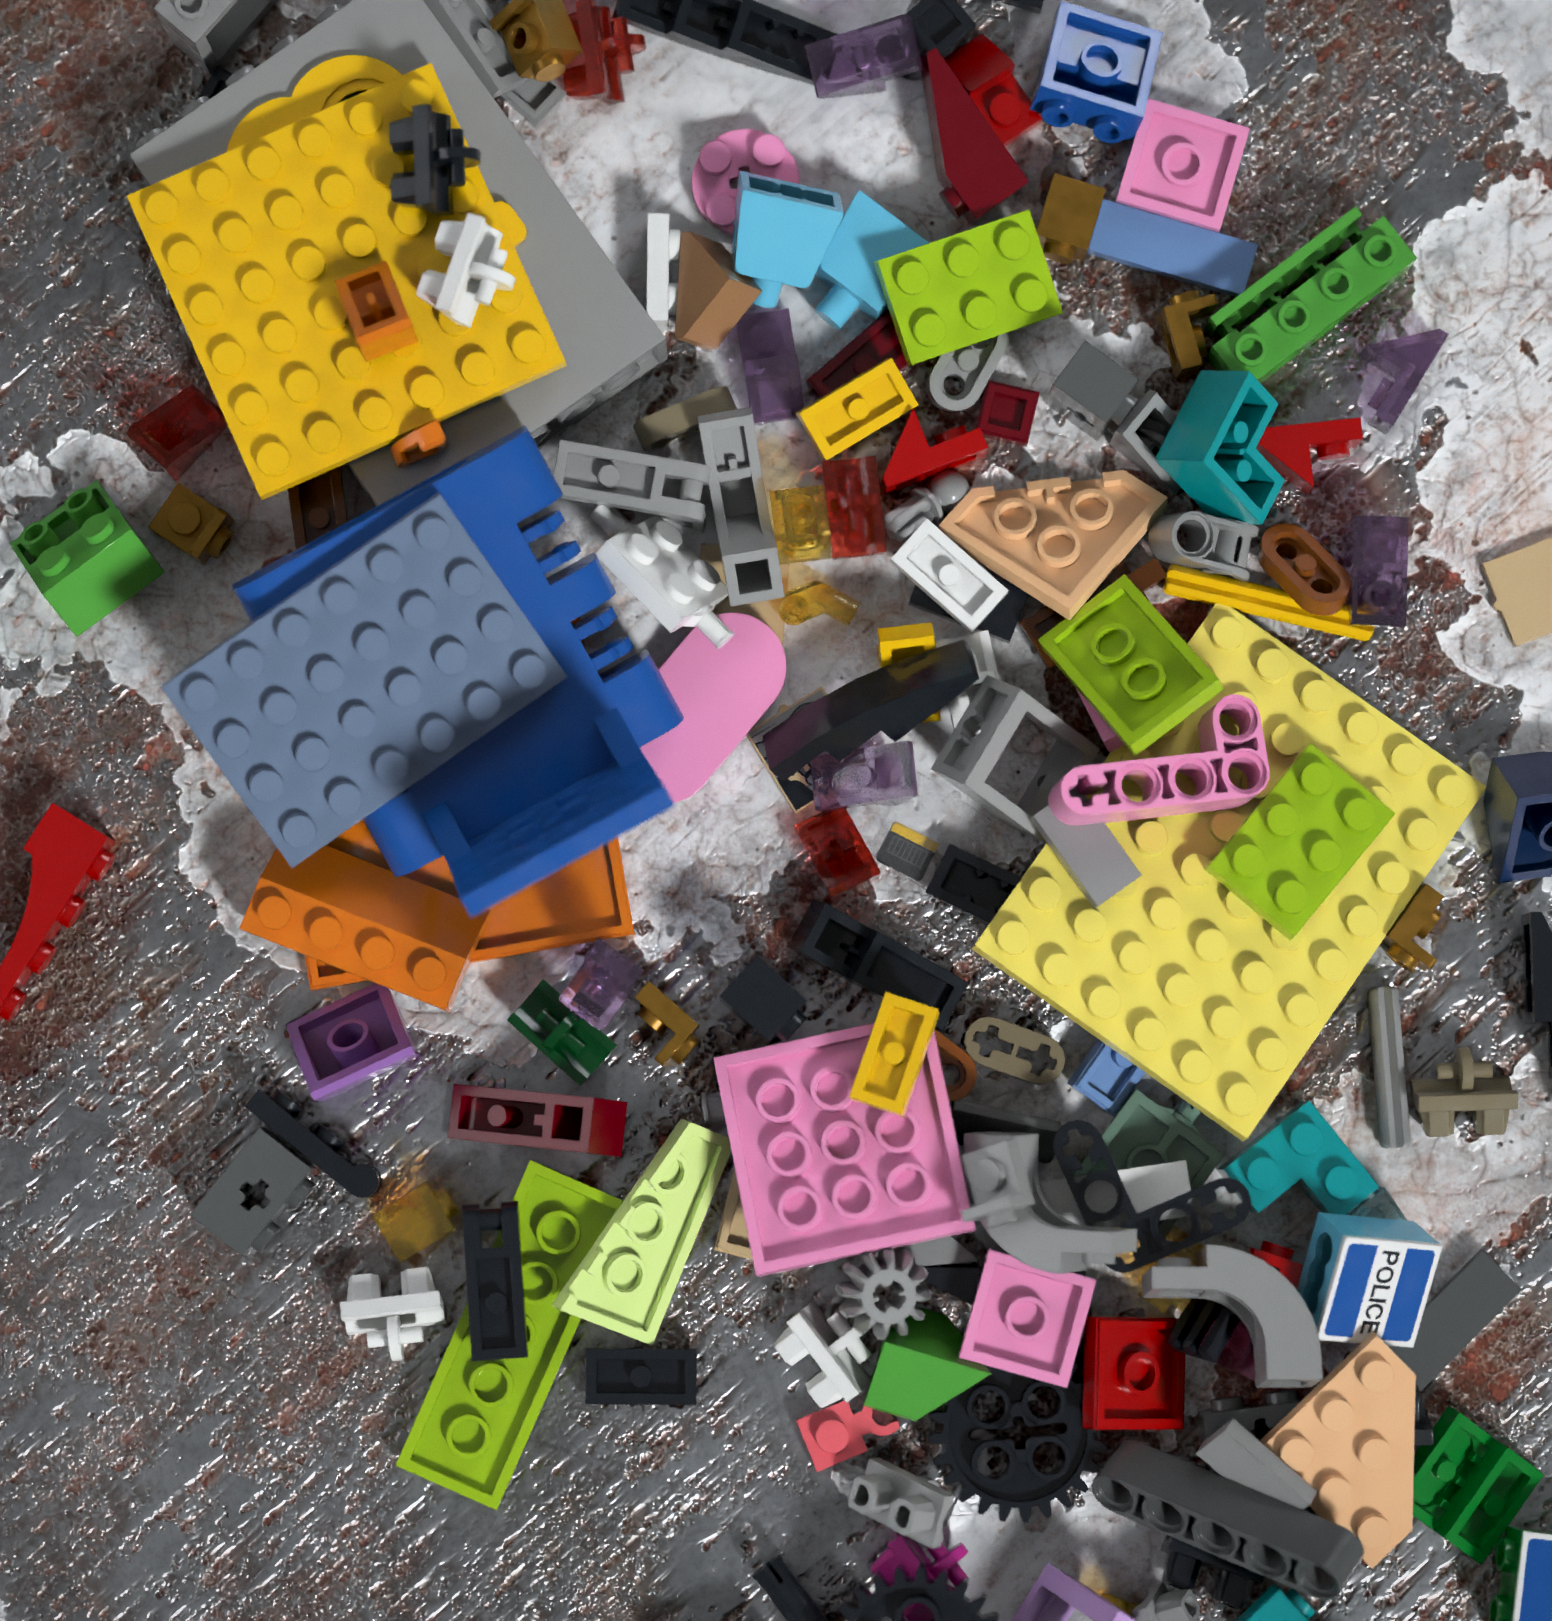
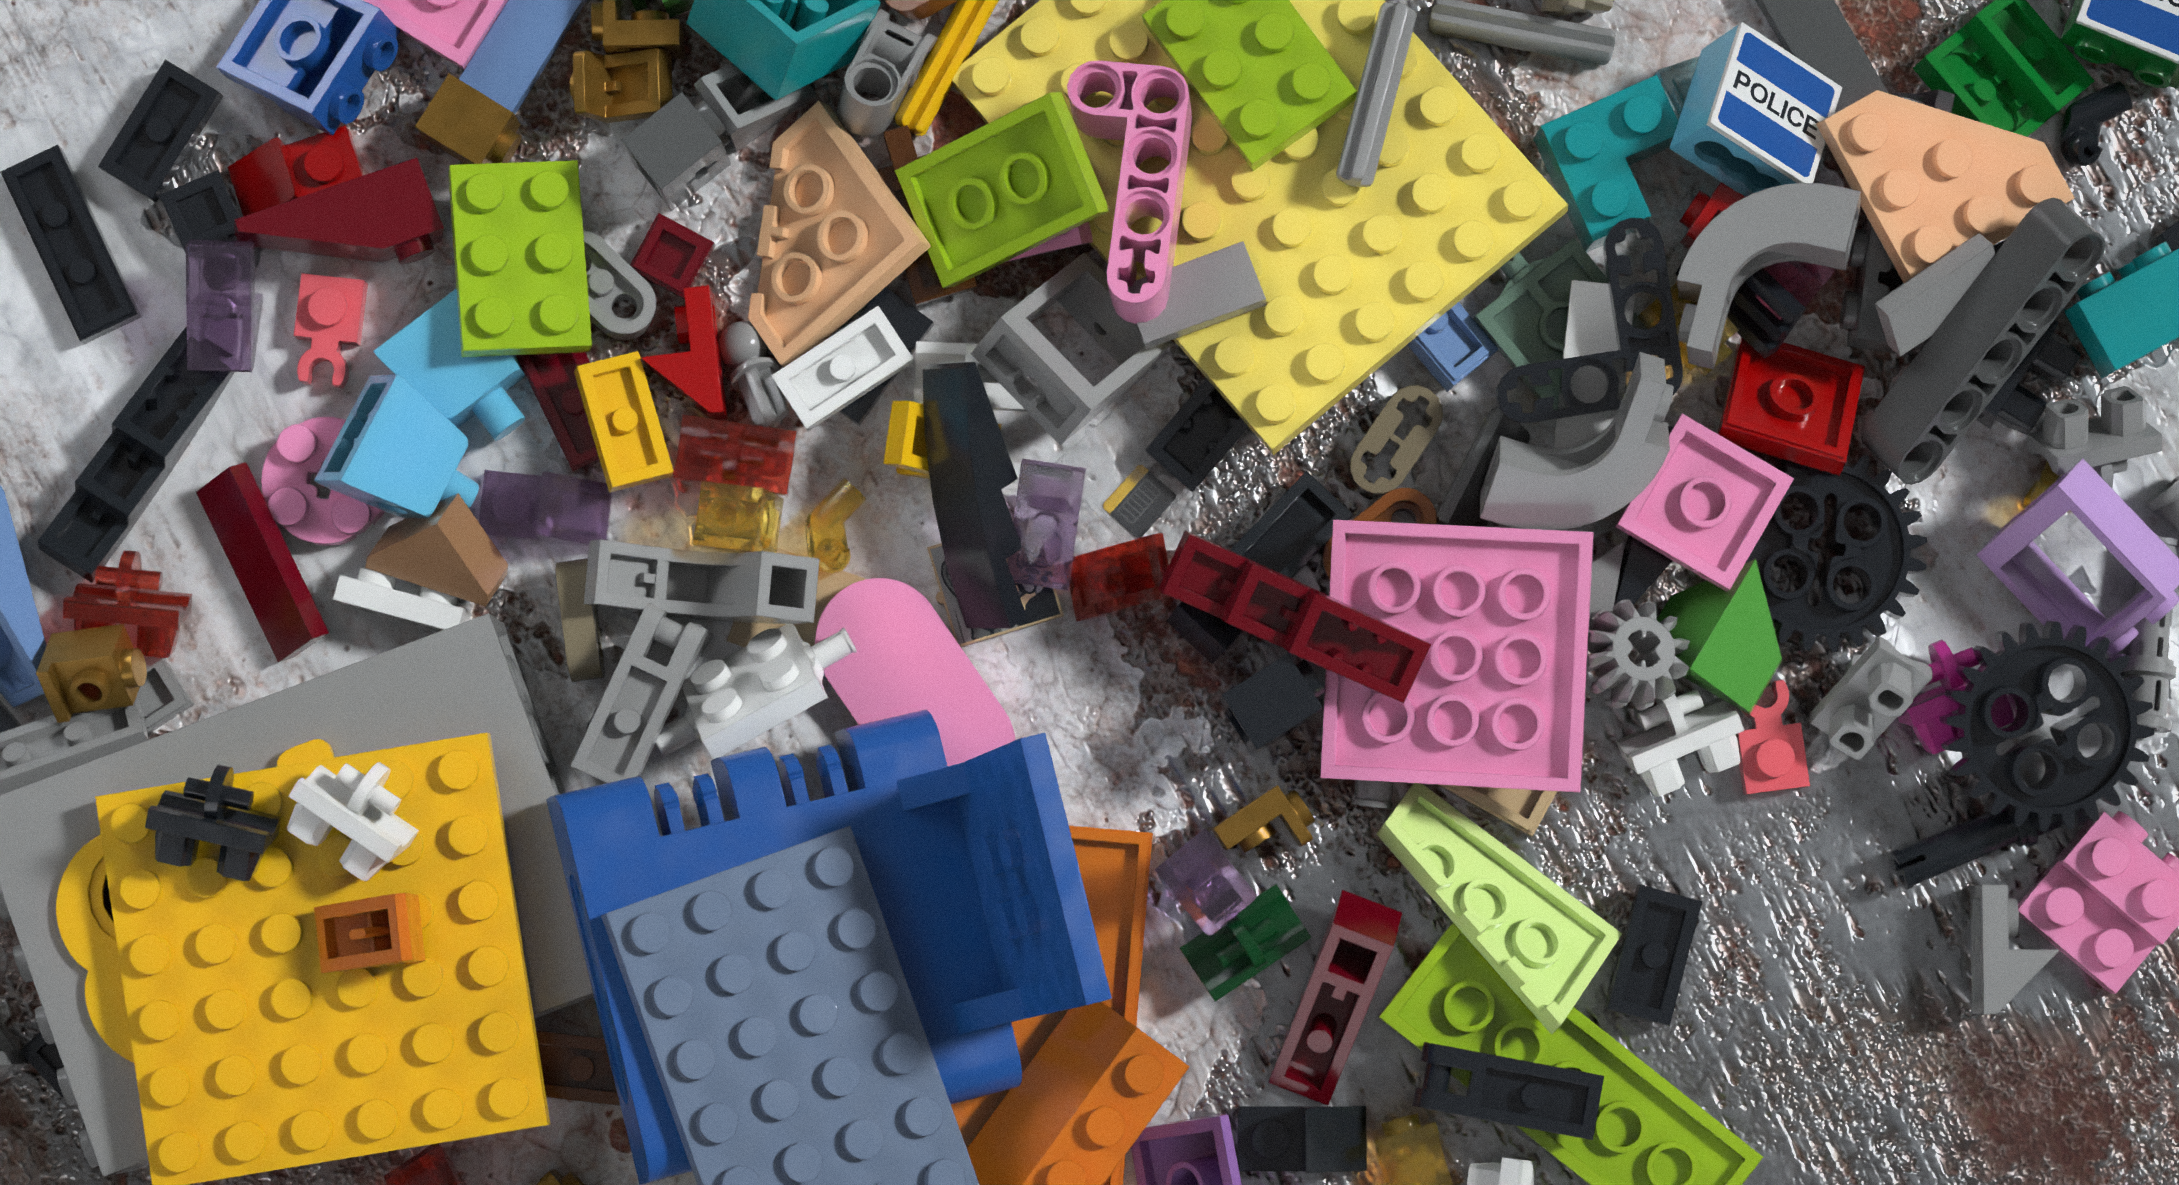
camera: 75 degrees left, 0 degrees up
orange tile [390,420,448,469] -> none
yellow plate [849,992,940,1117] -> none
light grey bracket [960,1139,1035,1229] -> none
none -> dark red tile [196,462,329,662]
none -> coral plate [294,273,368,389]
none -> pearl gold bracket [570,48,673,123]
none -> dark red slope [1158,530,1431,703]
none -> black slope [1237,1106,1367,1173]
none -> light grey axle [1336,2,1417,188]
none -> black arm [2058,81,2132,166]

